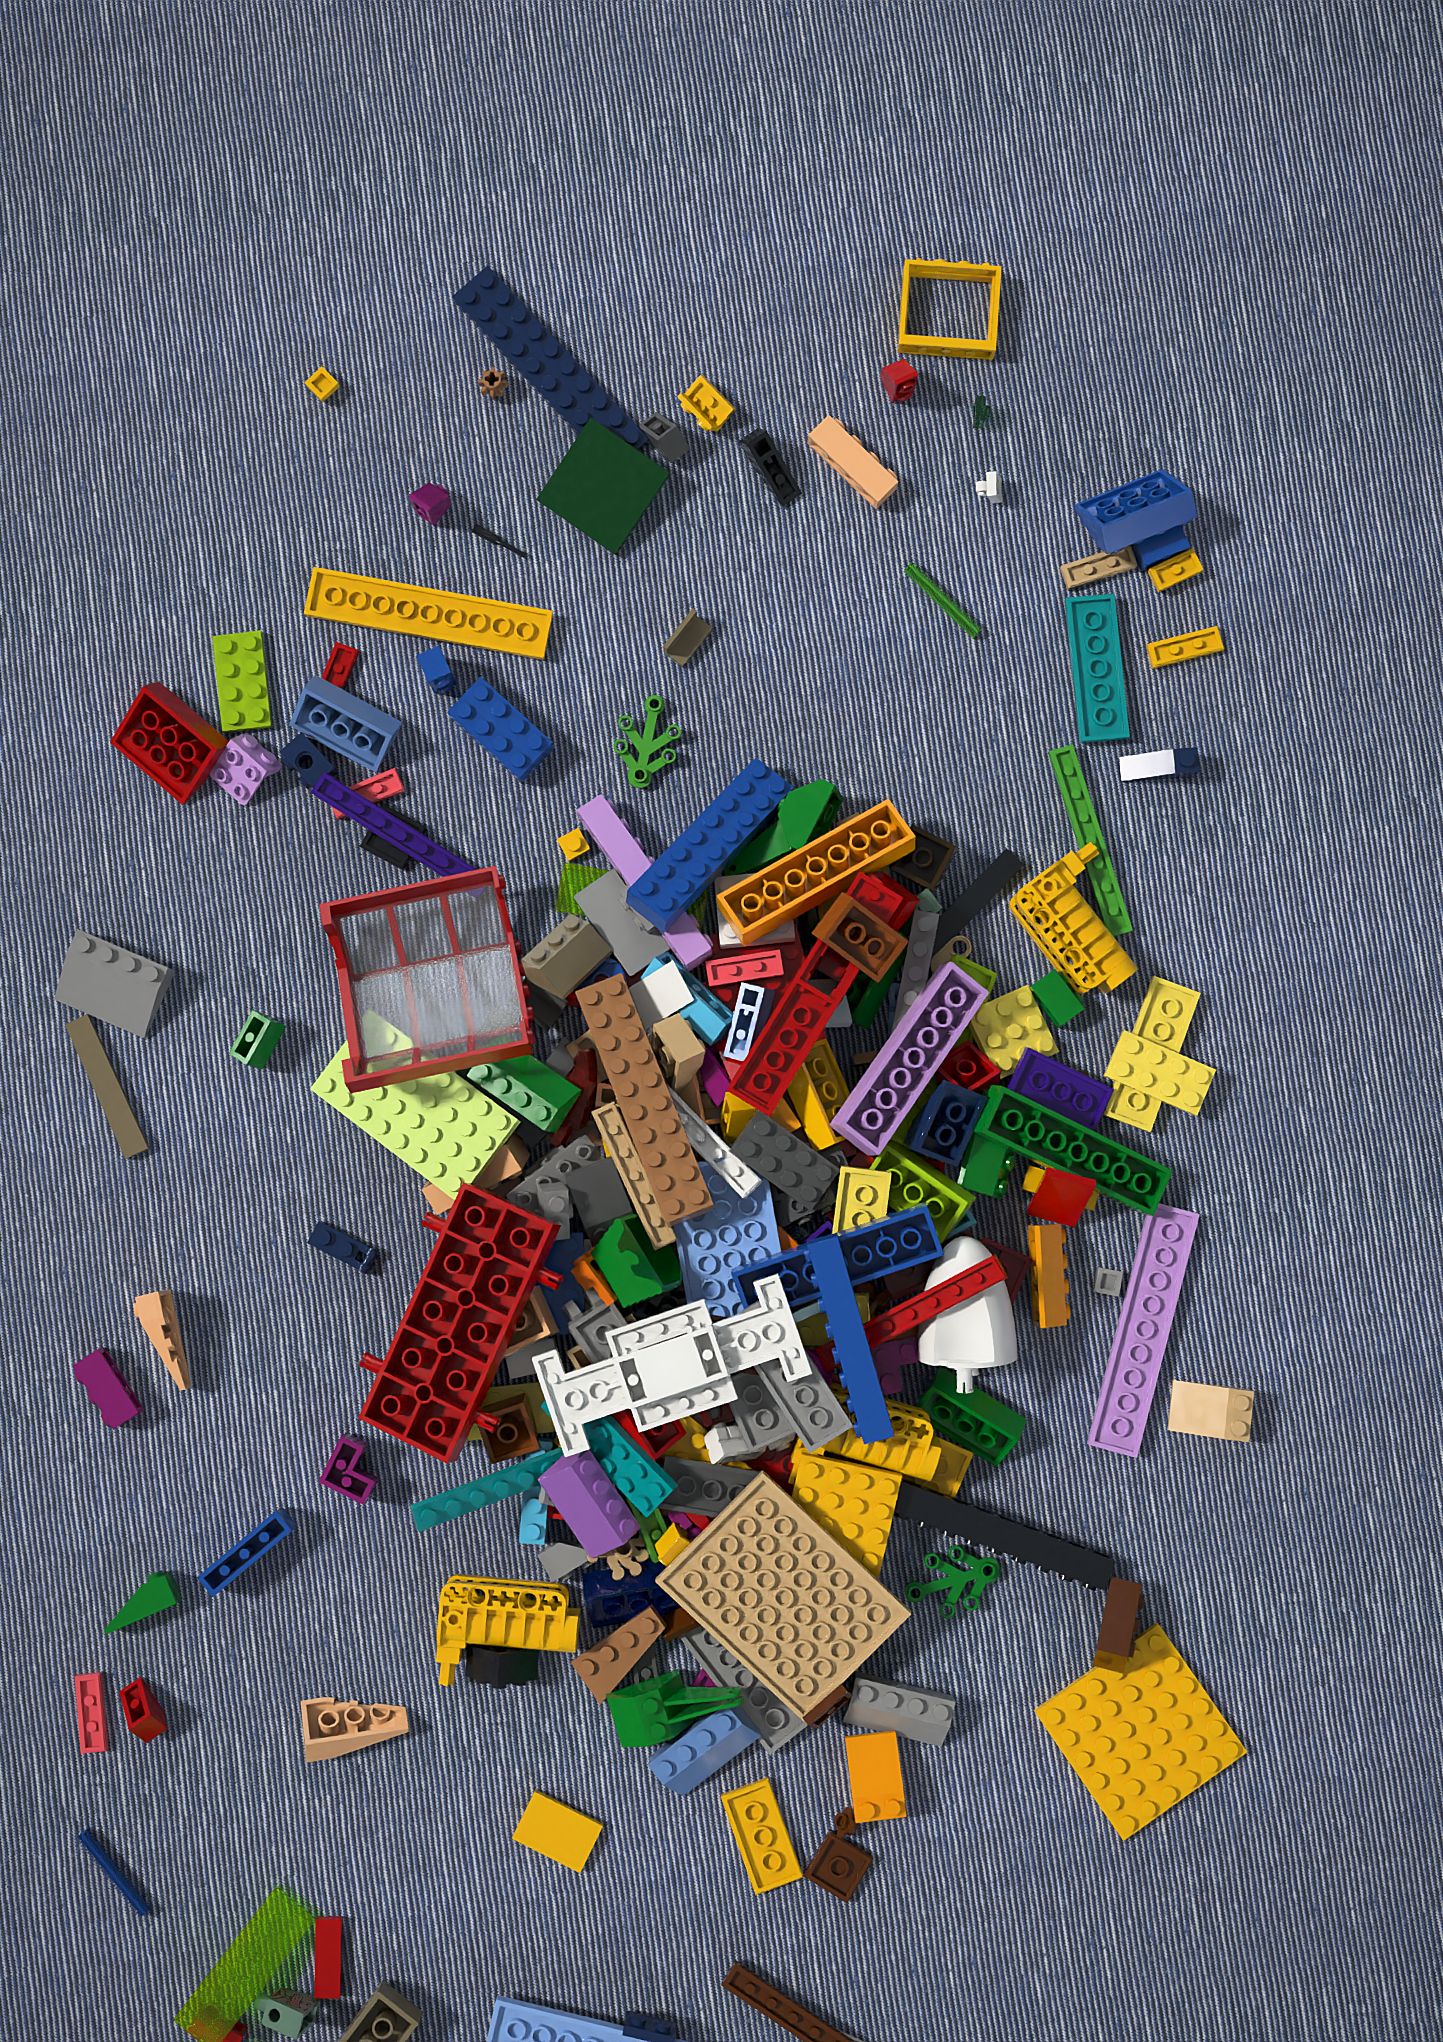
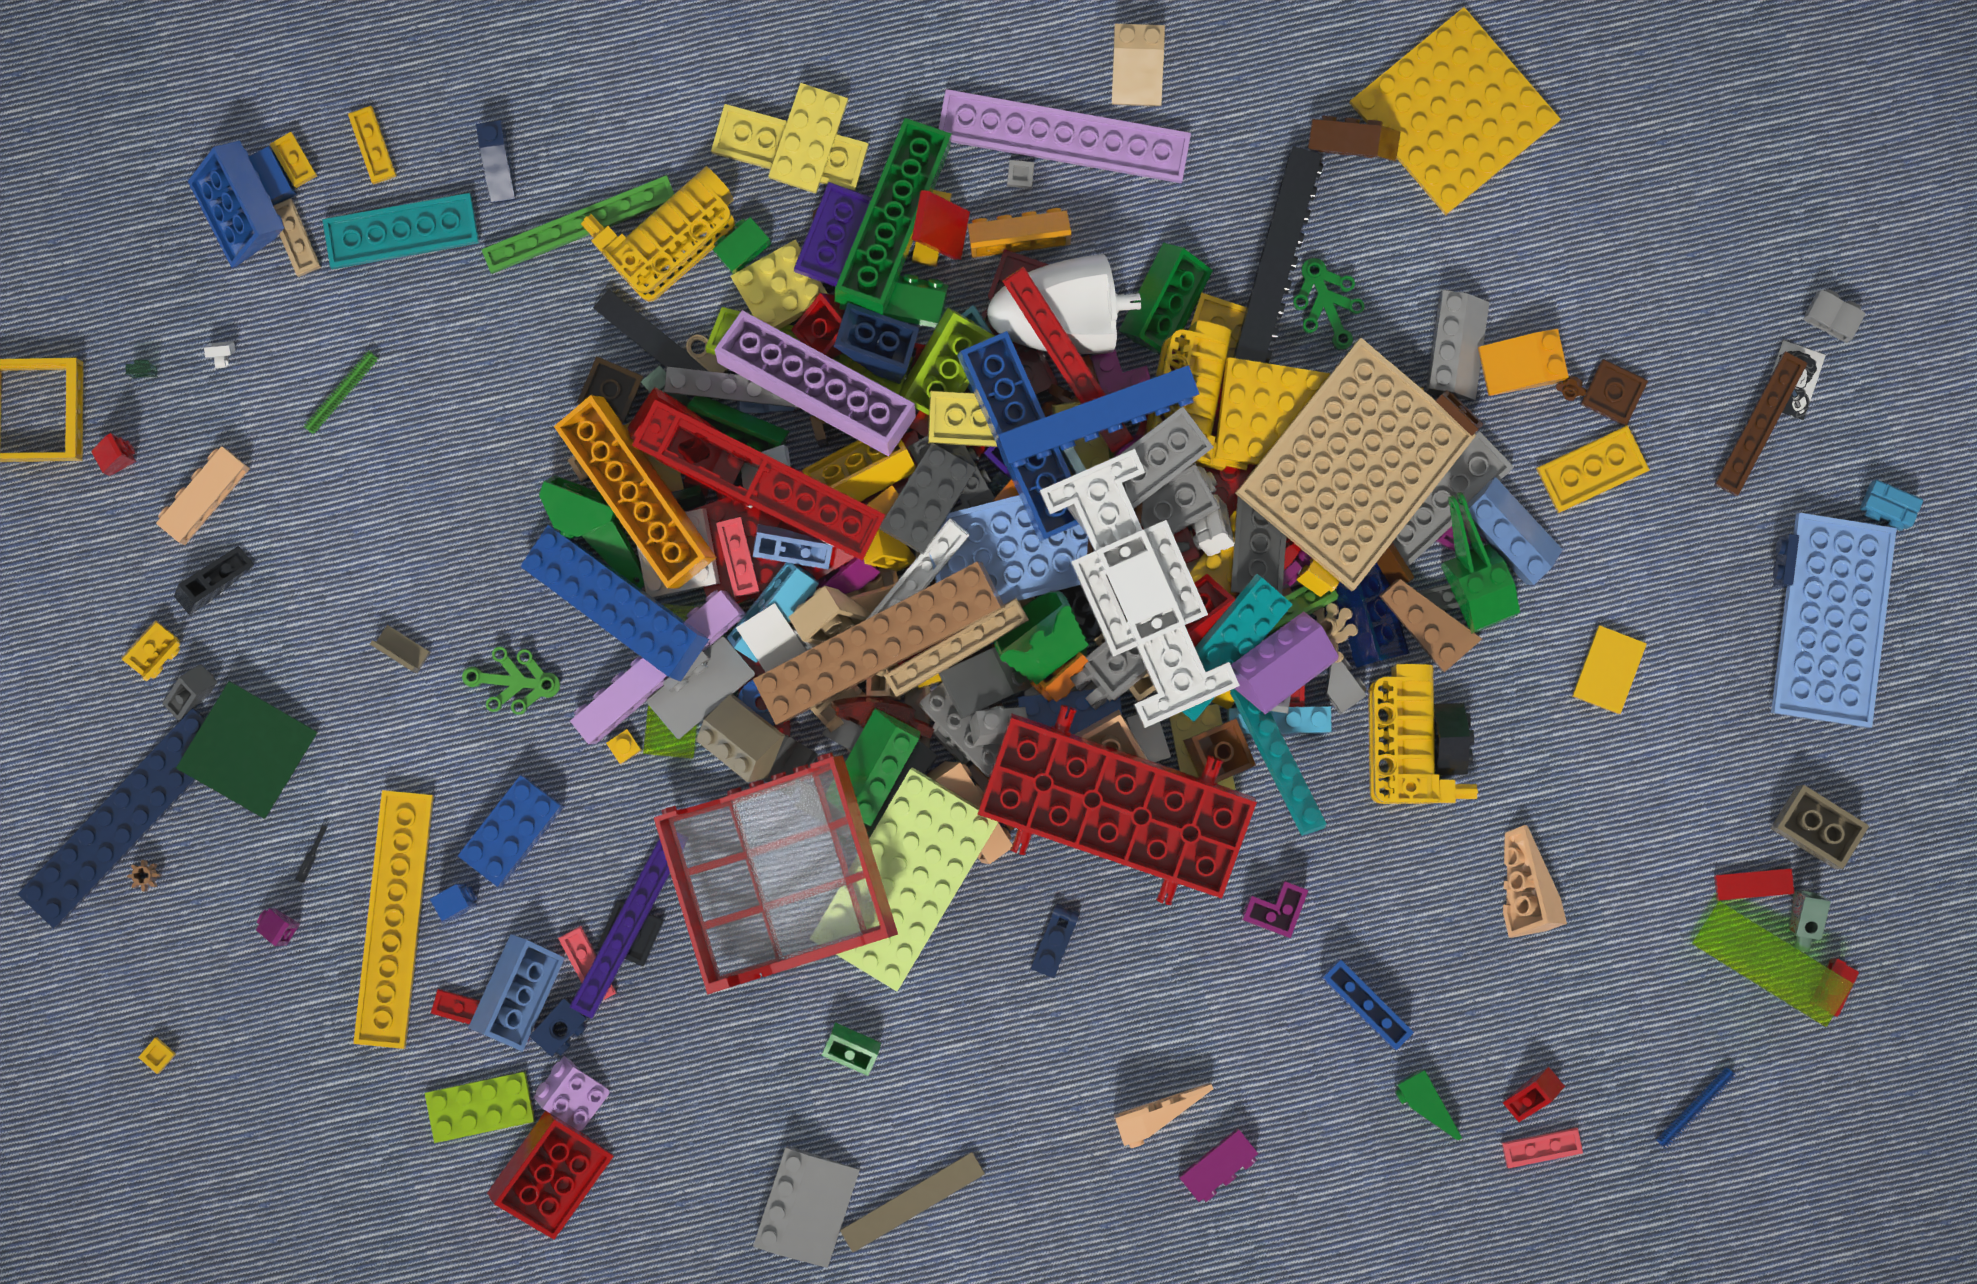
camera: 90 degrees left, 0 degrees up
dark orange slope [812,892,909,982] -> none

